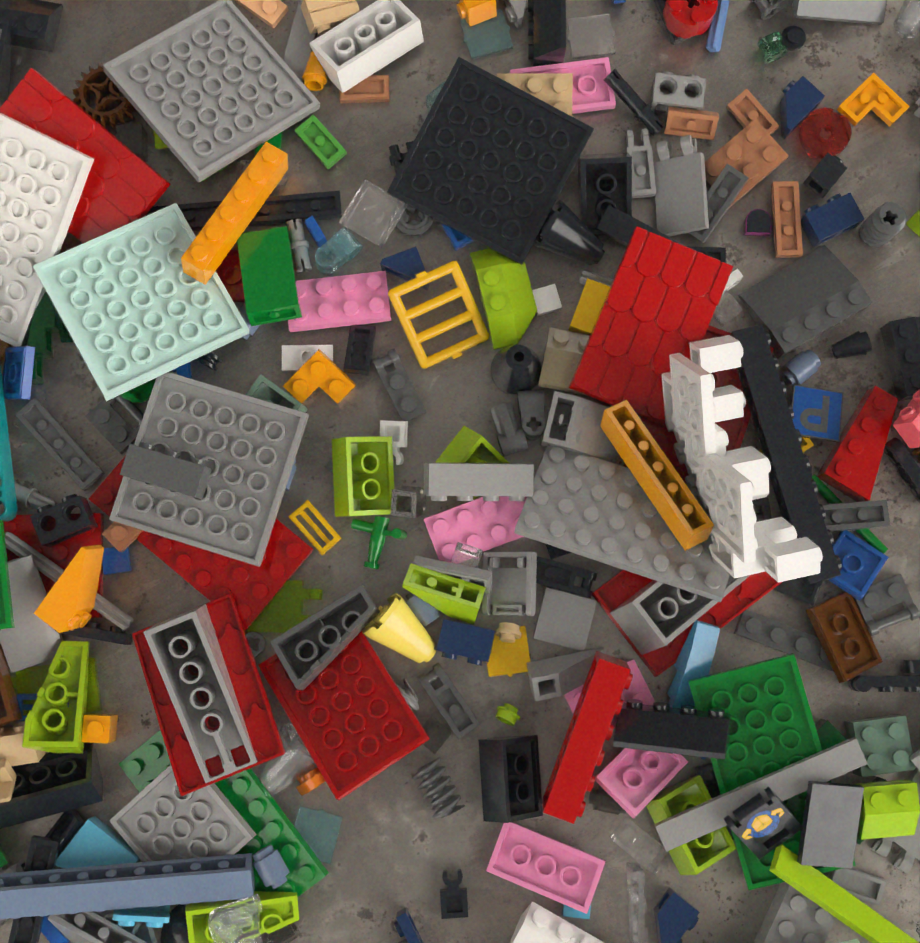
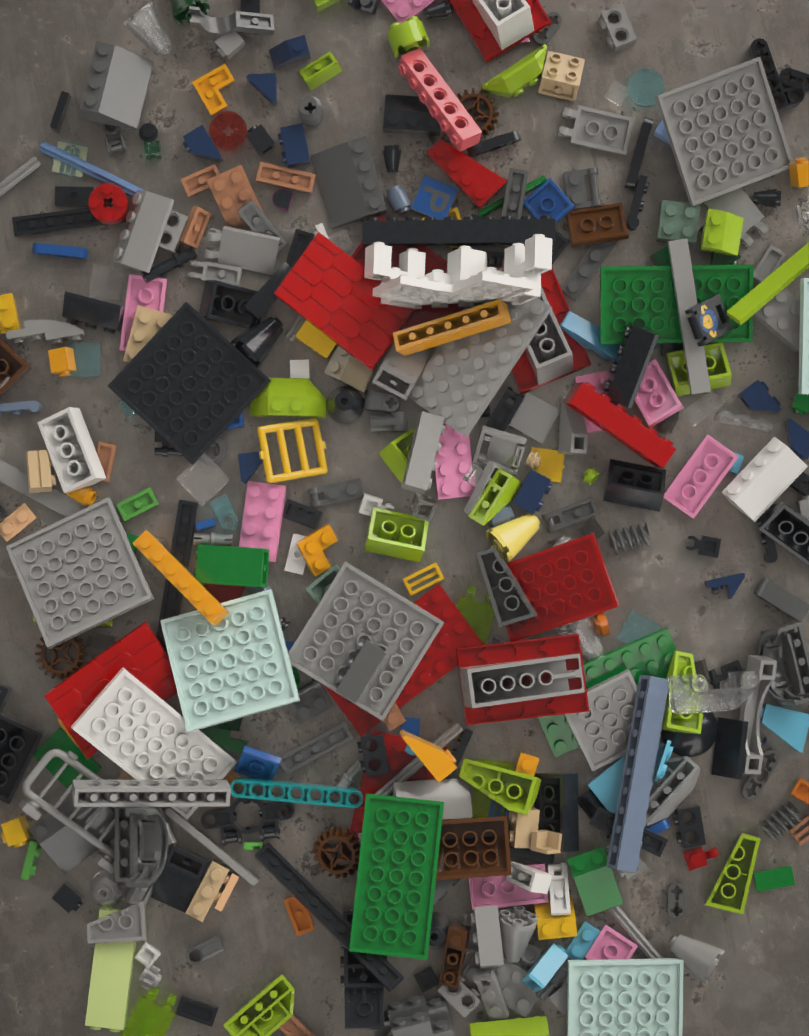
camera: 75 degrees left, 5 degrees up
sand blue brick [252,844,290,889] -> none
green piece [351,515,407,569] -> none
tile [797,781,864,868] -> none
none -> light grey slope [112,190,175,273]
none -> dark blue slope [246,73,277,106]

